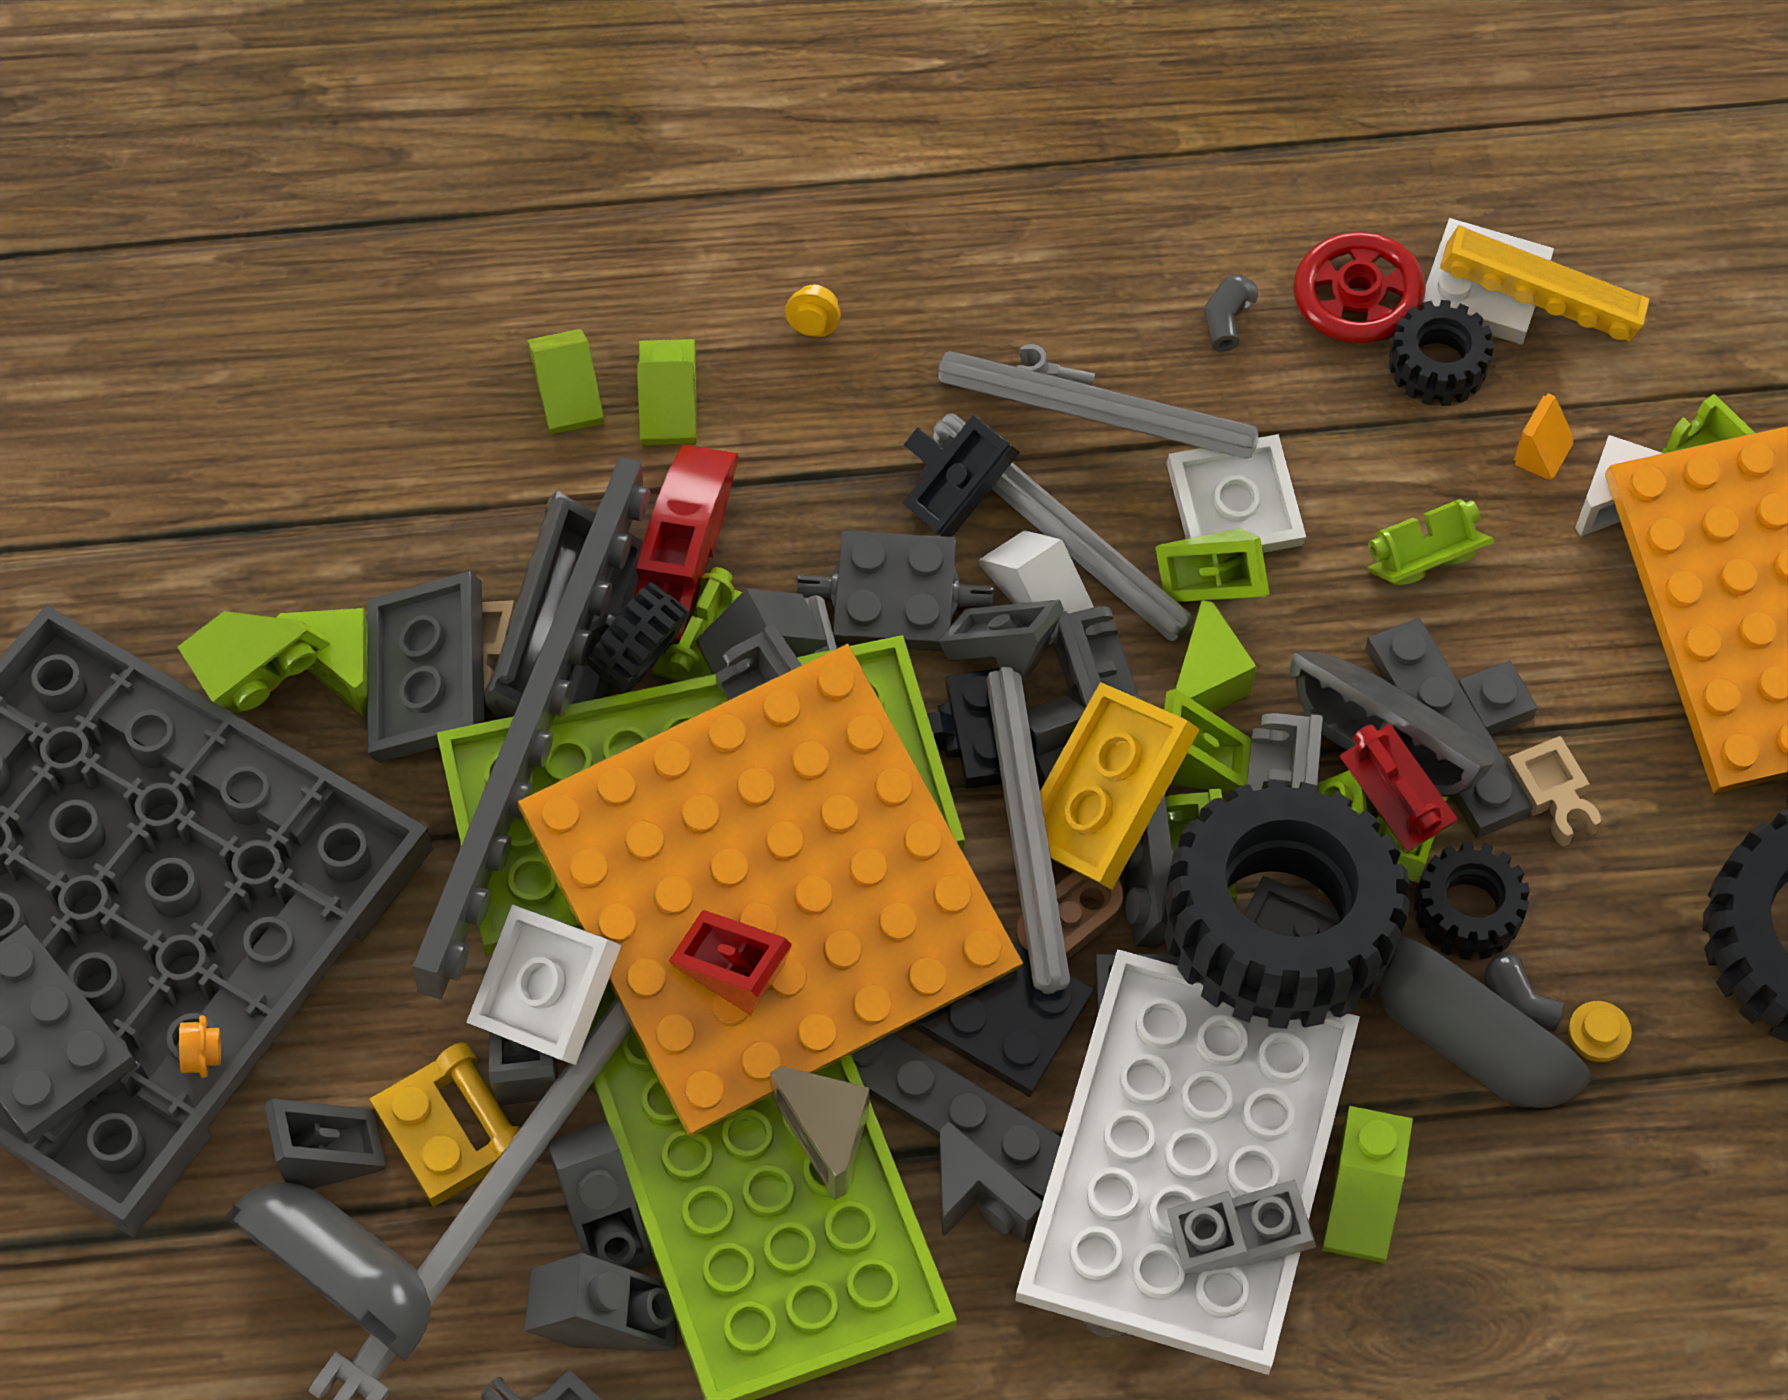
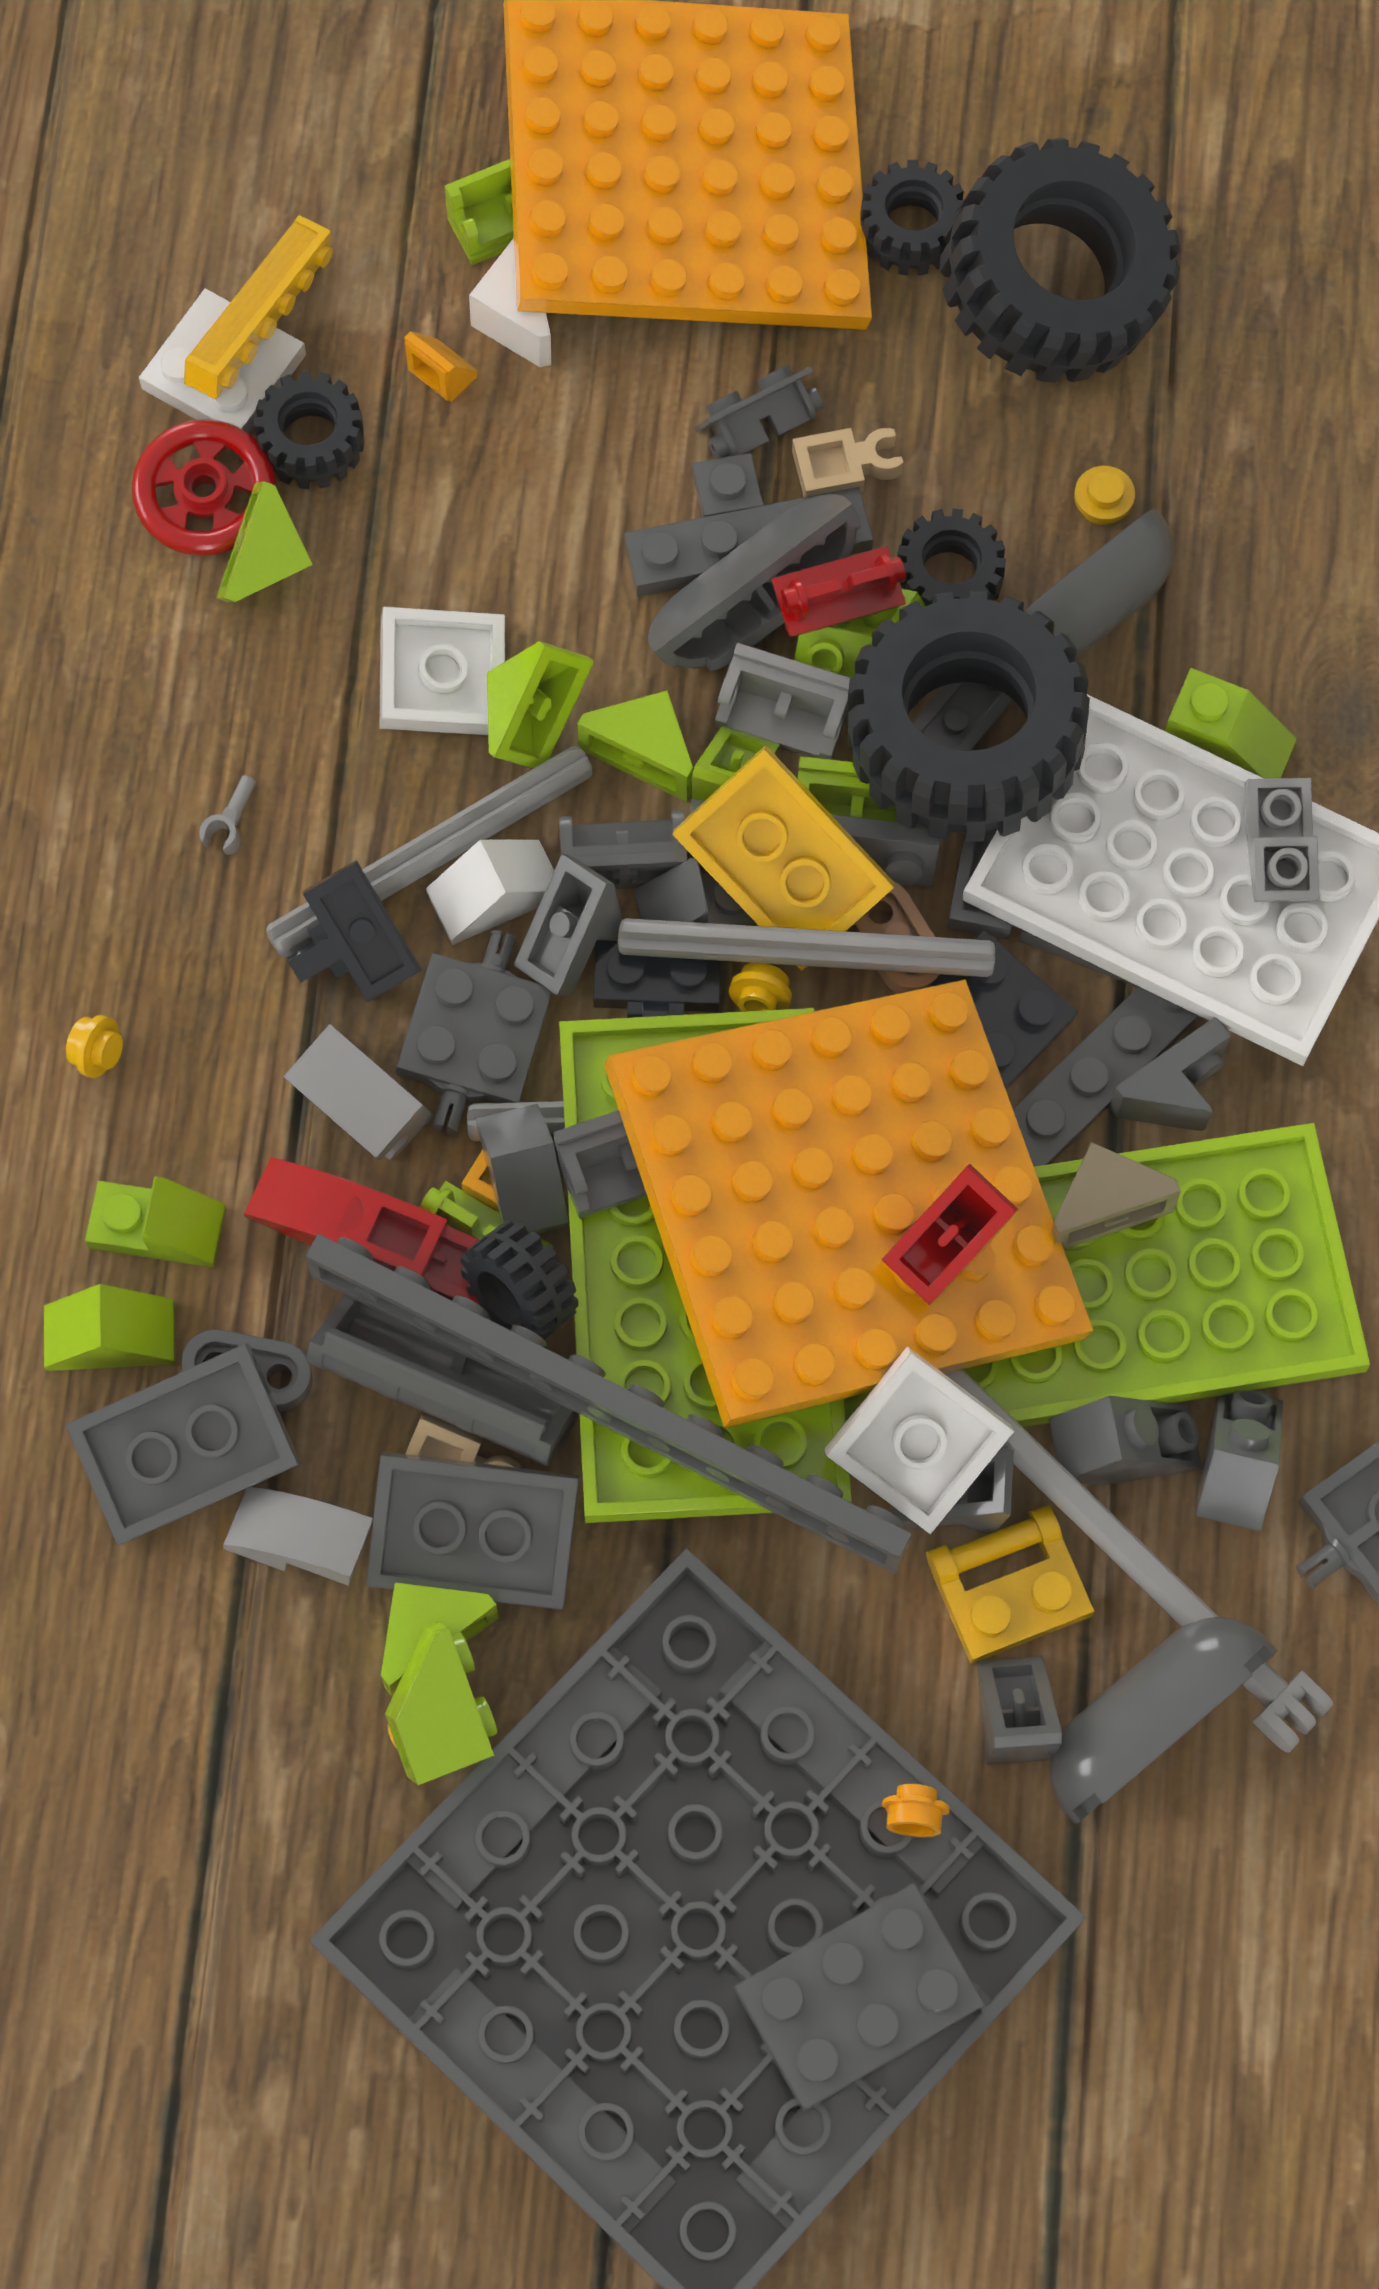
camera: 80 degrees left, 10 degrees up
light grey axle [938,351,1258,459] -> none
dark grey arm [1204,275,1258,352] -> none
lime hinge [1367,499,1495,585] -> none
dark grey arm [1485,952,1564,1031] -> none
none -> dark grey plate [66,1344,302,1546]
none -> dark grey plate [182,1329,313,1411]
none -> lime slope [216,481,313,602]
none -> light grey slope [223,1487,373,1586]
none -> light grey hinge [283,1024,435,1161]
none -> dark grey hinge [694,365,823,459]
none -> yellow plate [729,963,792,1012]

